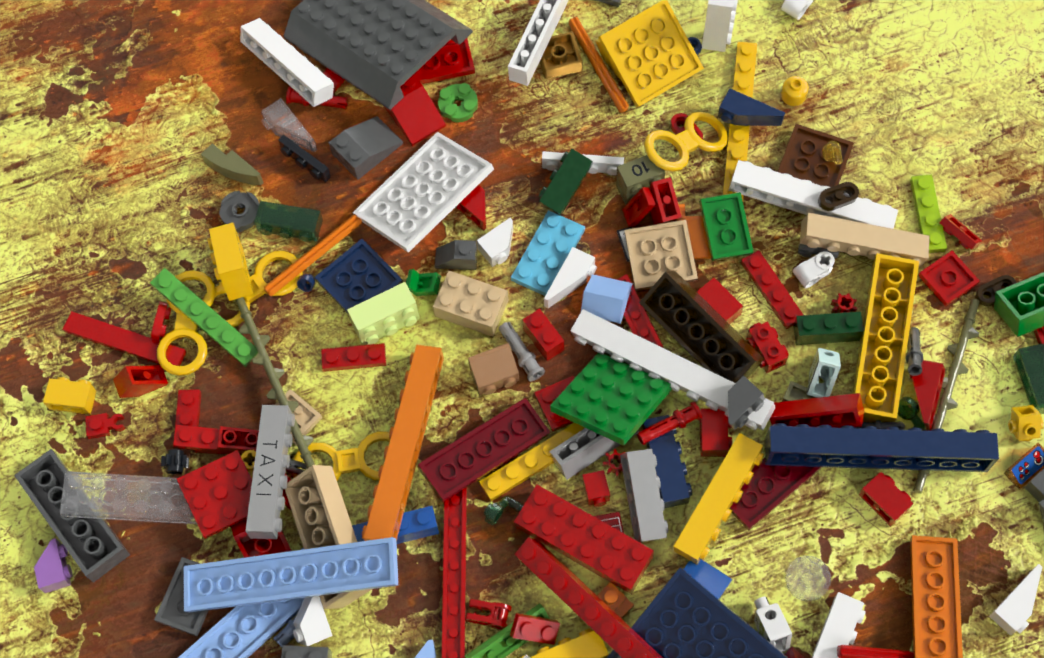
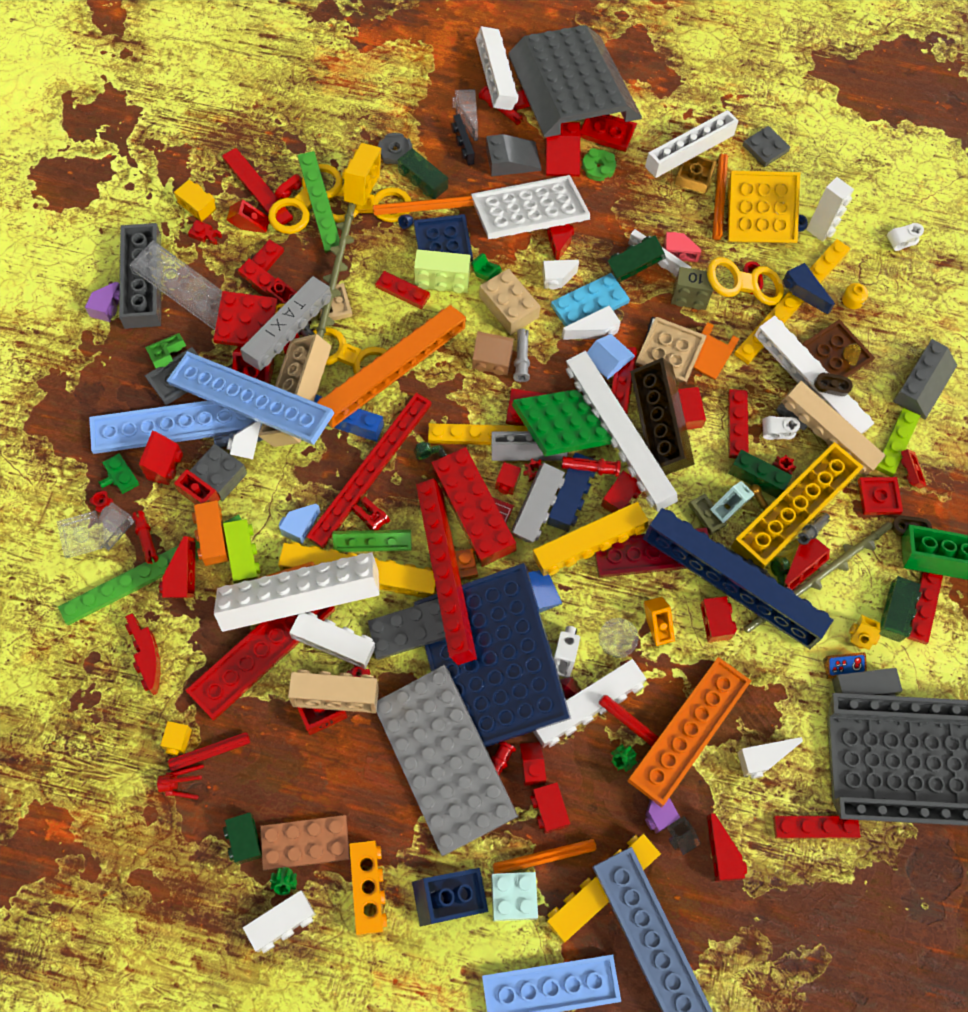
camera: 25 degrees right, 0 degrees up
black gear [161,449,189,475] -> none
olive slope [201,143,264,186] -> none
dark red plate [417,397,550,502] -> none
dark grey slope [435,240,477,270] -> none
red plate [510,613,560,645] -> none
red brick [522,308,564,361] -> none
red plate [622,187,656,227] -> none
red slope [650,177,682,225] -> none
green plate [699,192,754,261] -> none
dark grey slope [728,376,765,430] -> none
red brick [746,321,789,373] -> none
red brick [770,393,865,428] -> none
none -> bright green plate [145,333,186,368]
none -> light orange slope [644,597,675,646]
none -> coral slope [664,232,701,262]
none -> pearl gold piece [749,484,768,511]
none -> dark grey slope [893,339,957,420]

